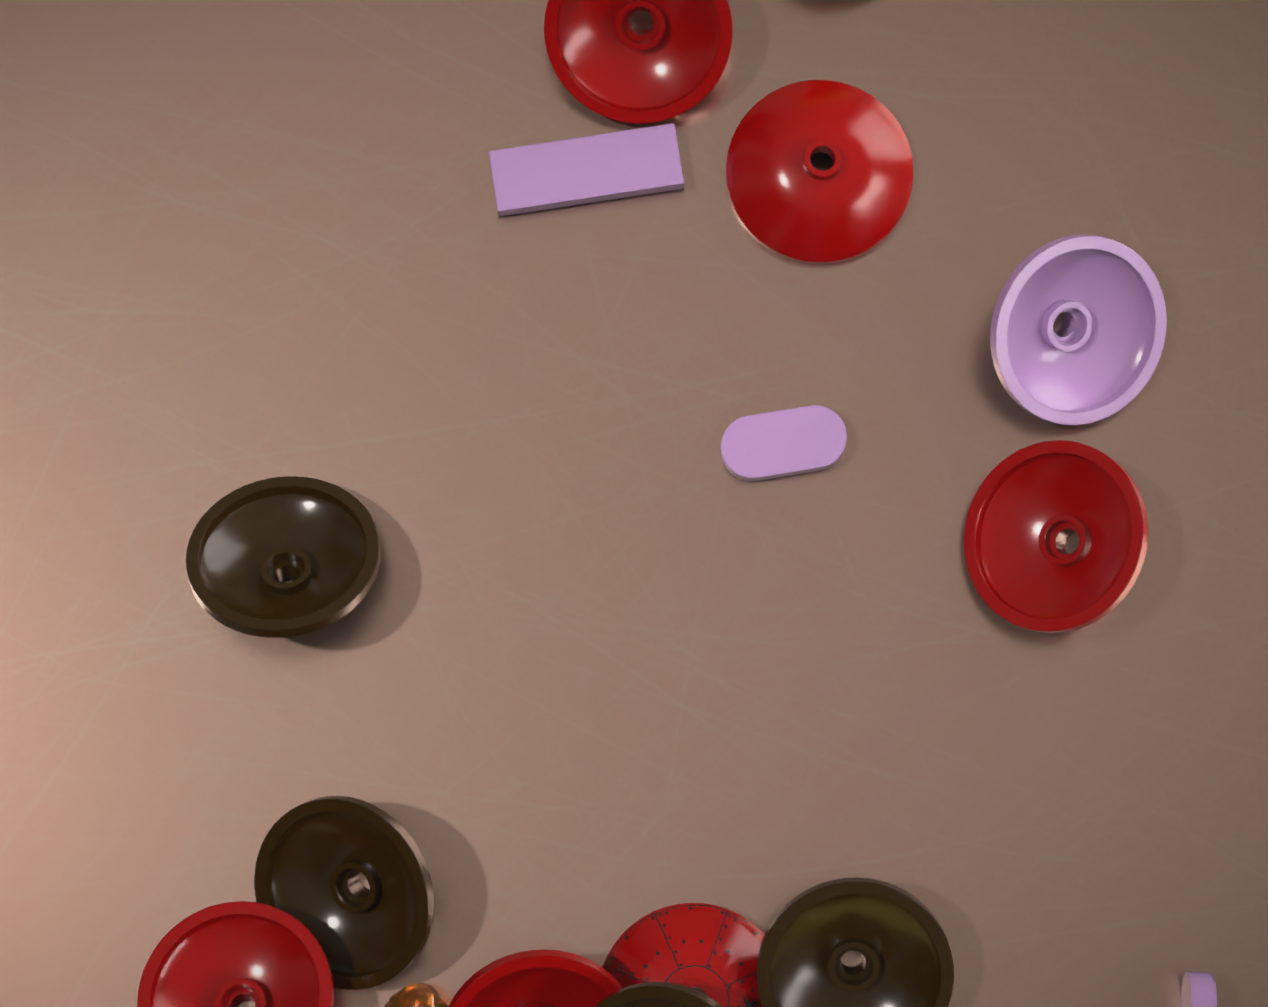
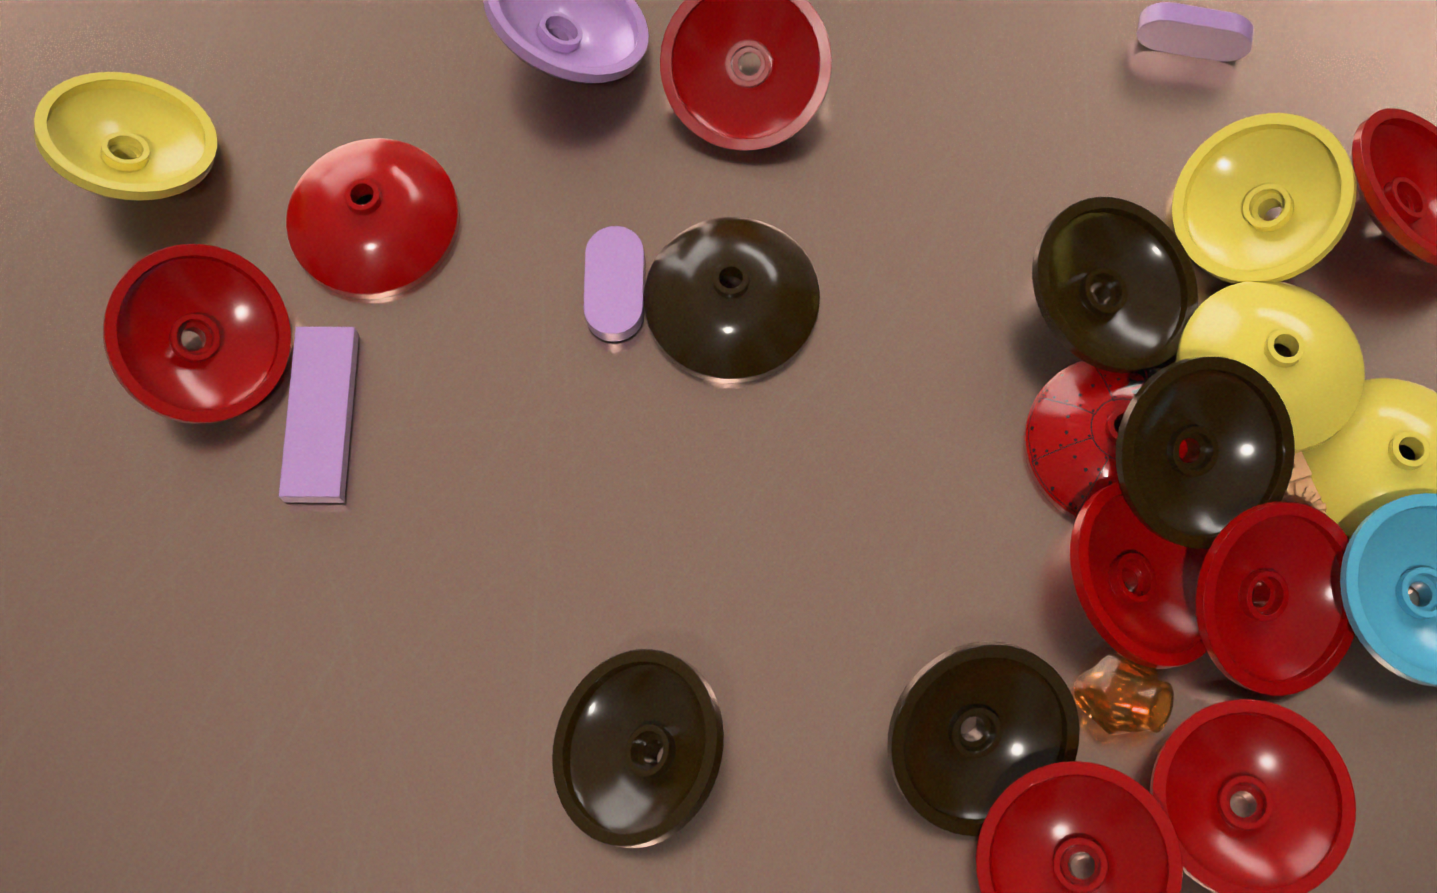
camera: 75 degrees left, 10 degrees down
none -> dark brown dish [644,217,820,383]

